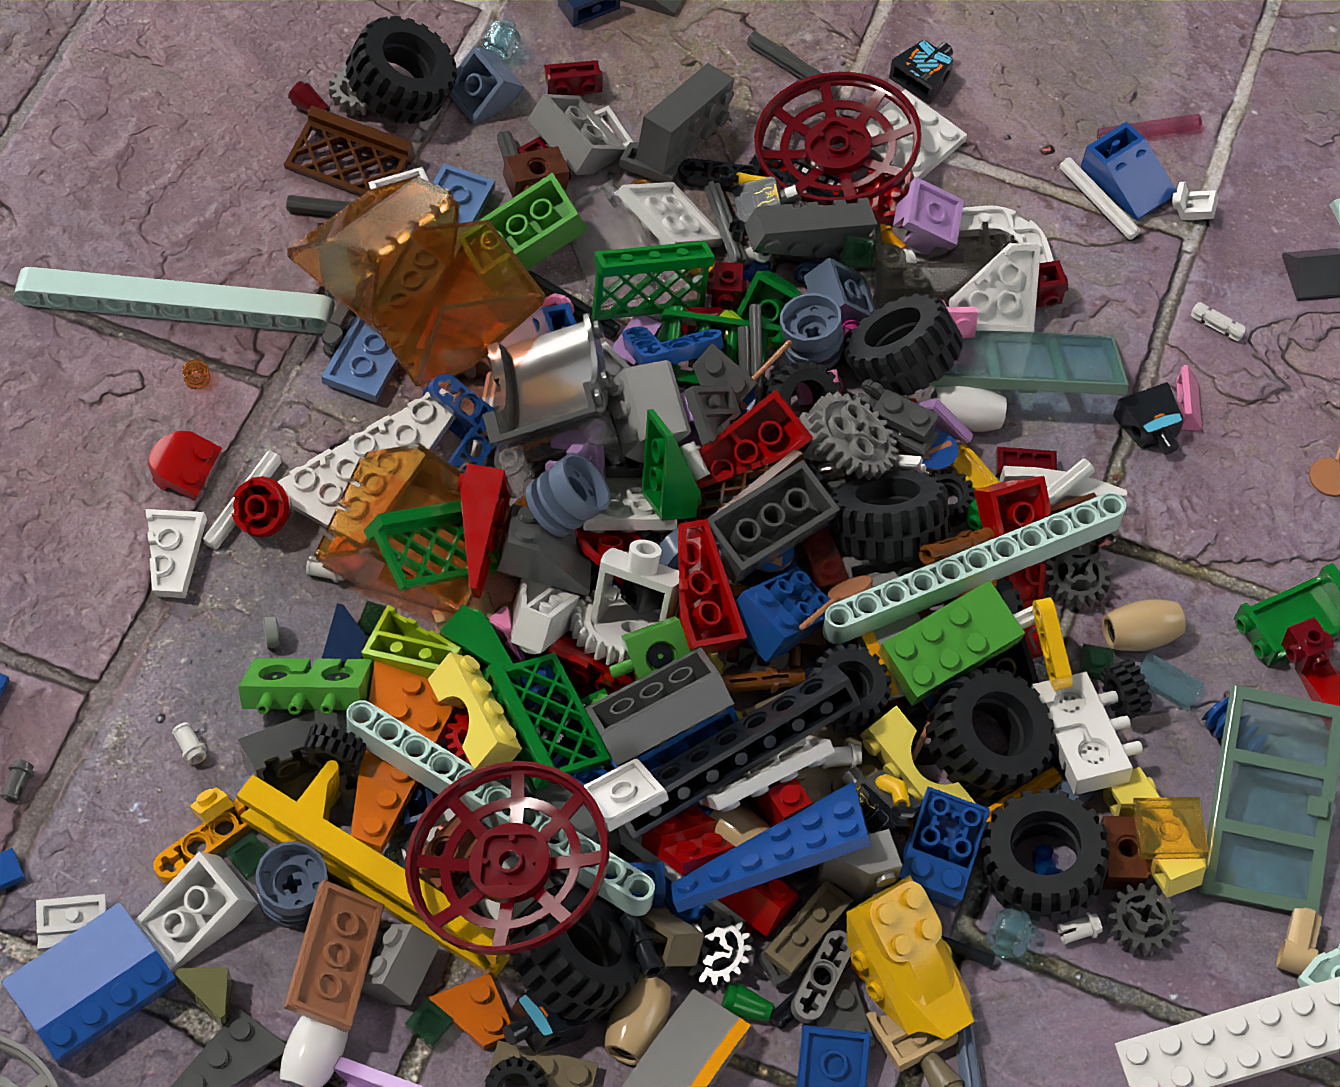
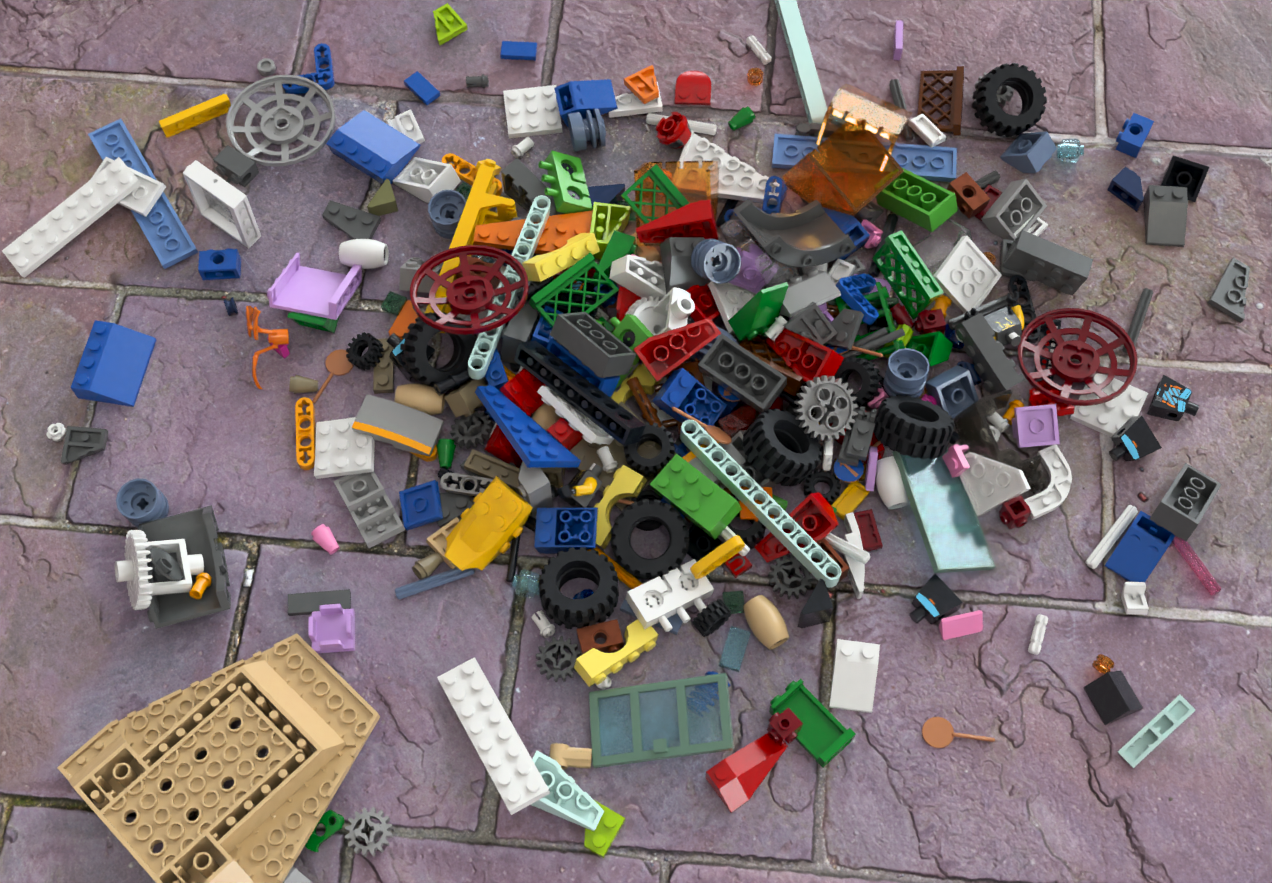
camera: 80 degrees right, 5 degrees up
light grey tile [263,616,280,649] -> none
nougat tile [283,880,385,1032] -> none
dark red cone [288,81,330,112] -> none
black tyre [301,723,367,776] -> none
dark red bracket [544,60,603,95] -> none
white tile [584,758,669,831] -> none
clear green plate [841,235,877,268] -> none
dark orange pin [919,527,995,565] -> none
clear yellow tile [1132,797,1209,859] -> none
none -> white plate [503,85,562,139]
none -> blue slope [554,79,618,127]
none -> sand blue wheel [567,108,606,152]
none -> orange wing [624,65,659,104]
none -> green cone [728,106,756,131]
none -> white axle [746,35,771,65]
none -> black slope [797,579,833,629]
none -> white slope [829,639,880,713]
none -> lavender tile [893,20,903,60]
none -> clear orange bush [1092,654,1115,674]
none -> black torso [1109,416,1162,461]
none -> dark grey brick [1150,463,1222,541]

